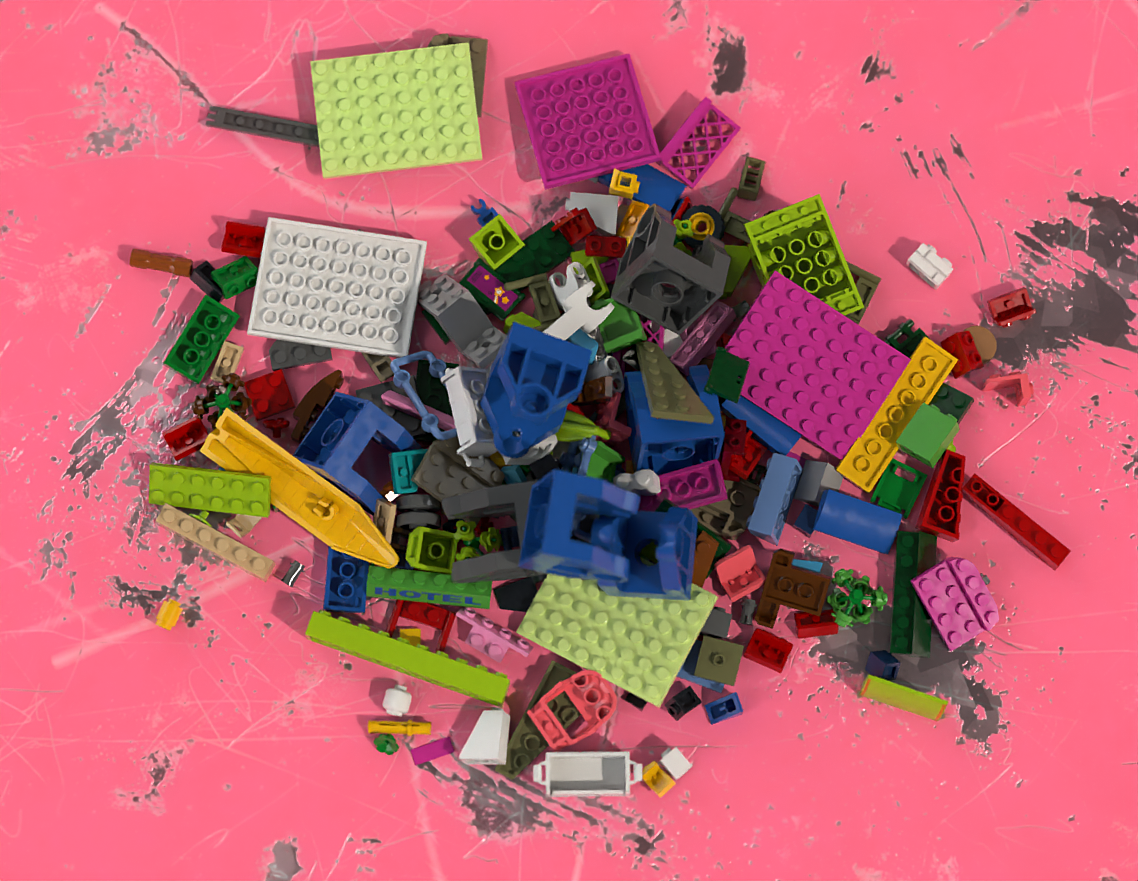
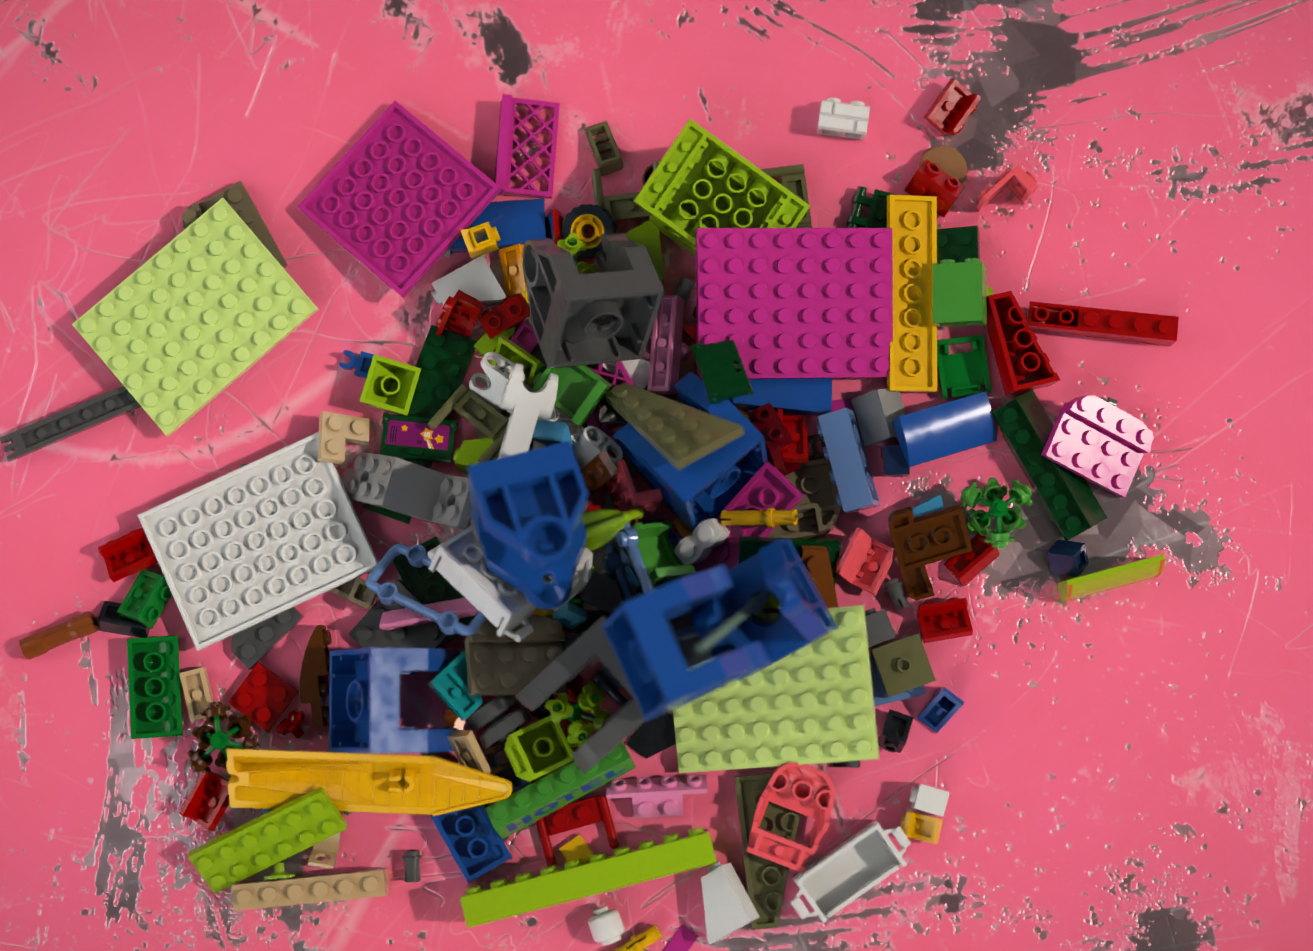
camera: 25 degrees left, 5 degrees up
none -> tan plate [318,411,370,464]
none -> sand green bar [695,591,769,654]
none -> yellow pin [721,508,798,528]

